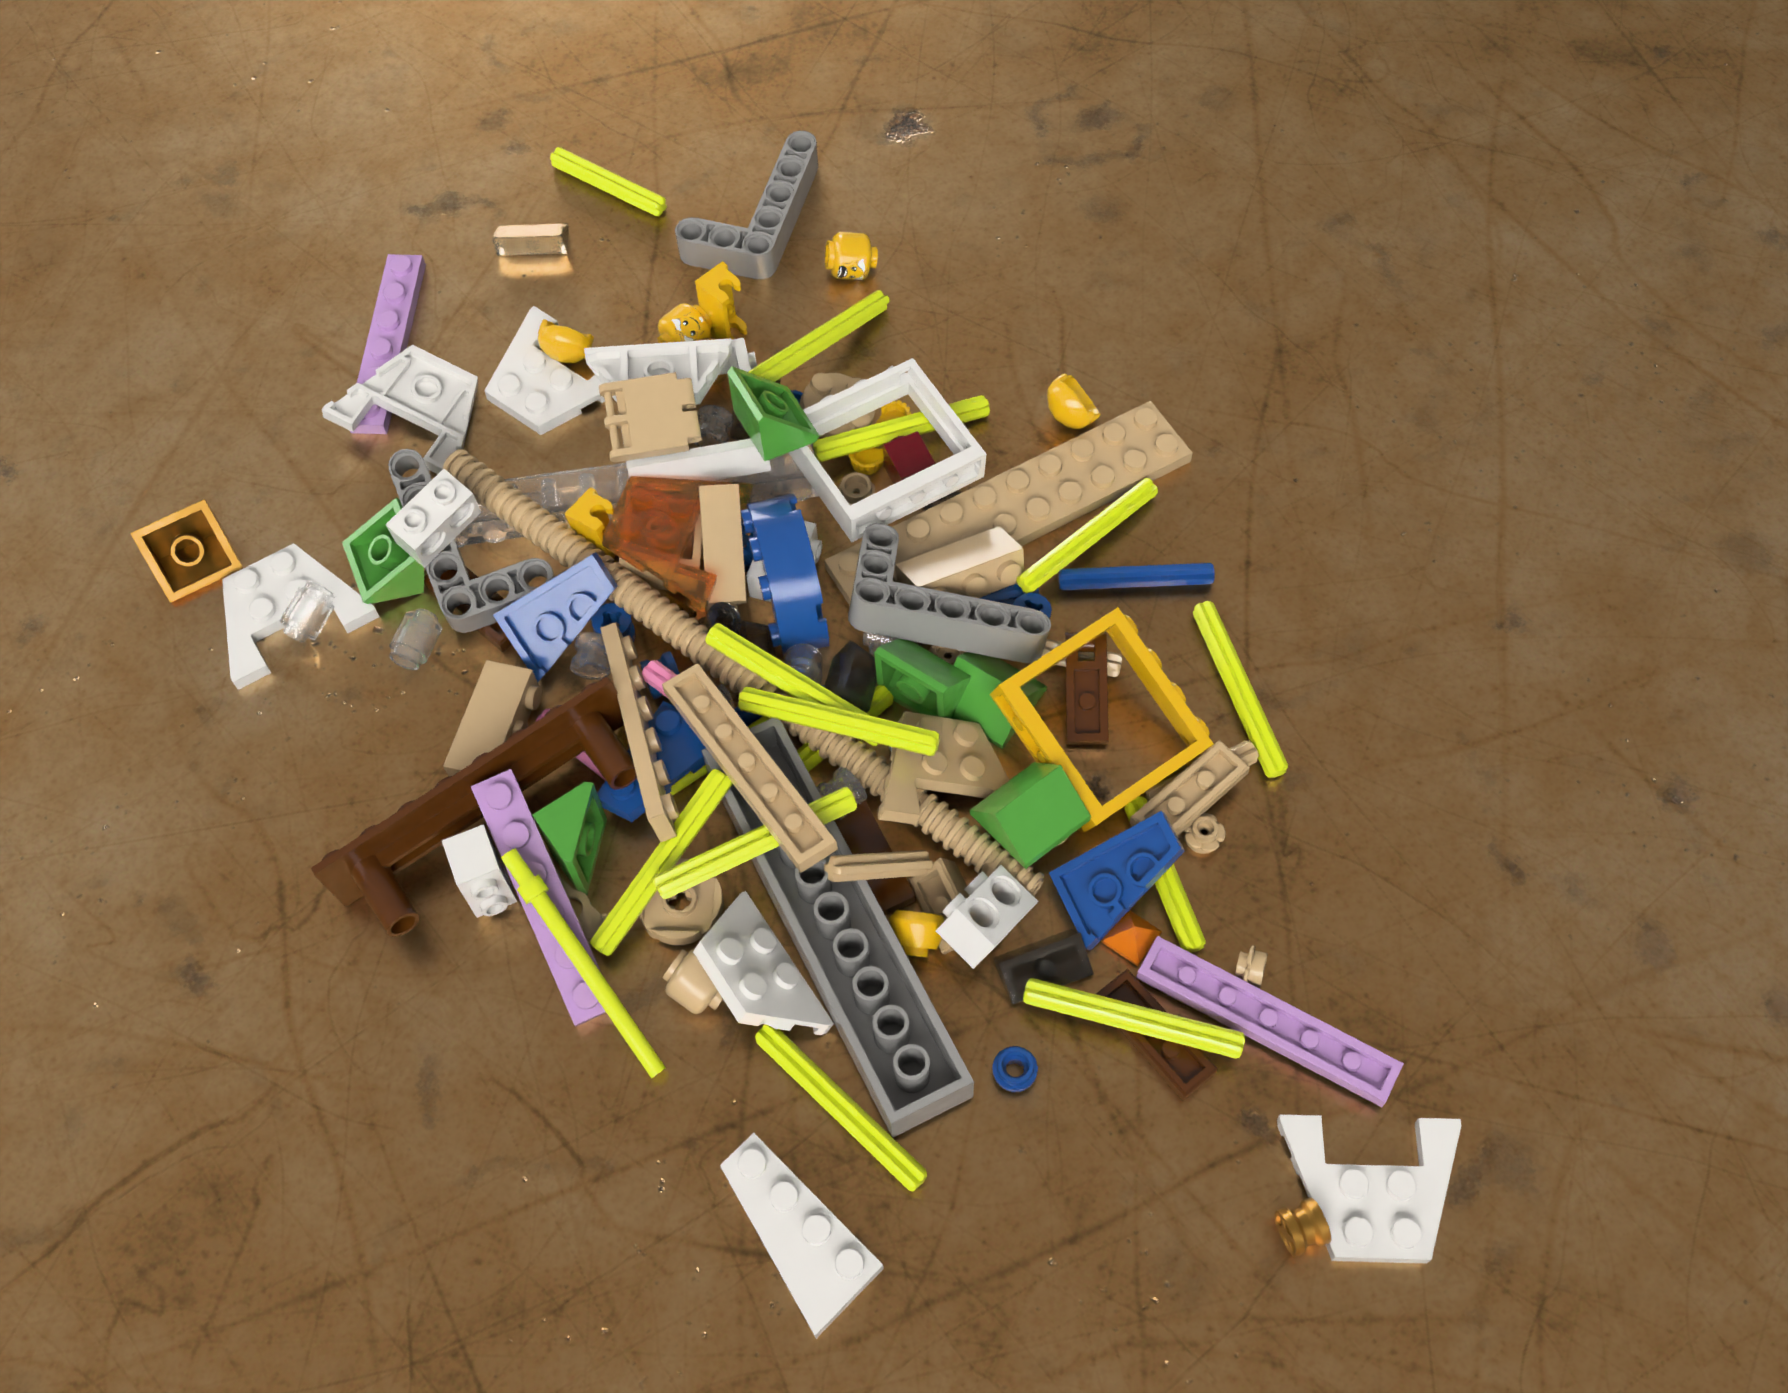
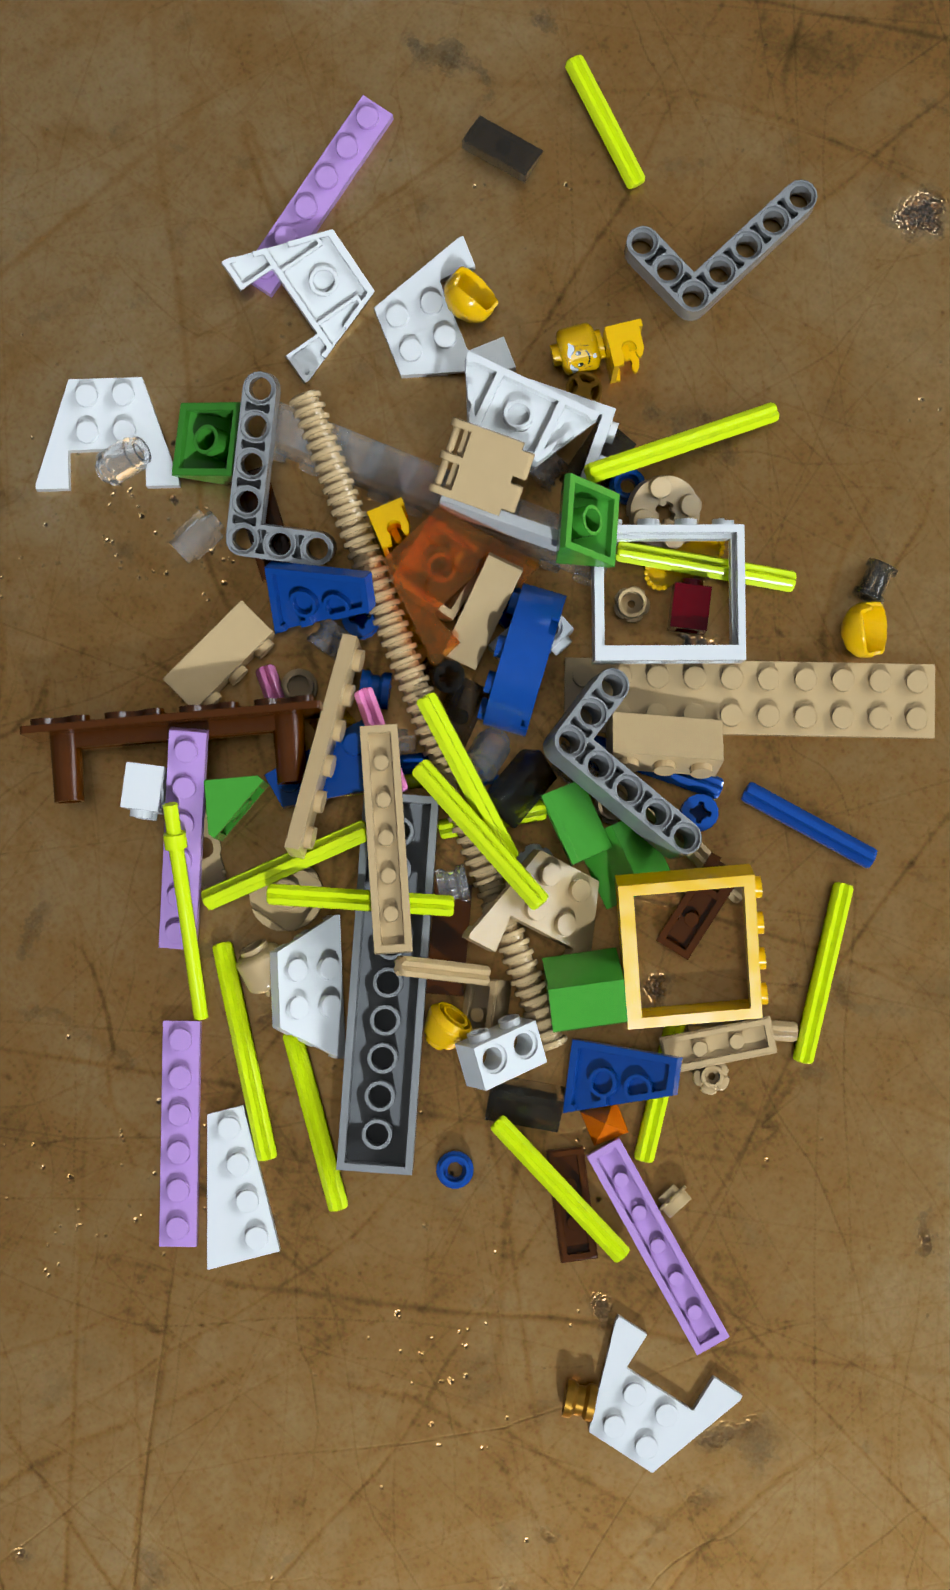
camera: 30 degrees right, 25 degrees up
pearl gold slope [130,498,243,603] -> none
white brick [385,469,481,568] -> none
yellow head [825,232,878,280] -> none
neon yellow axle [1016,478,1158,593] -> none
none -> lavender plate [159,1020,202,1247]
none -> neon yellow axle [212,941,277,1161]
none -> clear smoke bush [852,558,898,604]

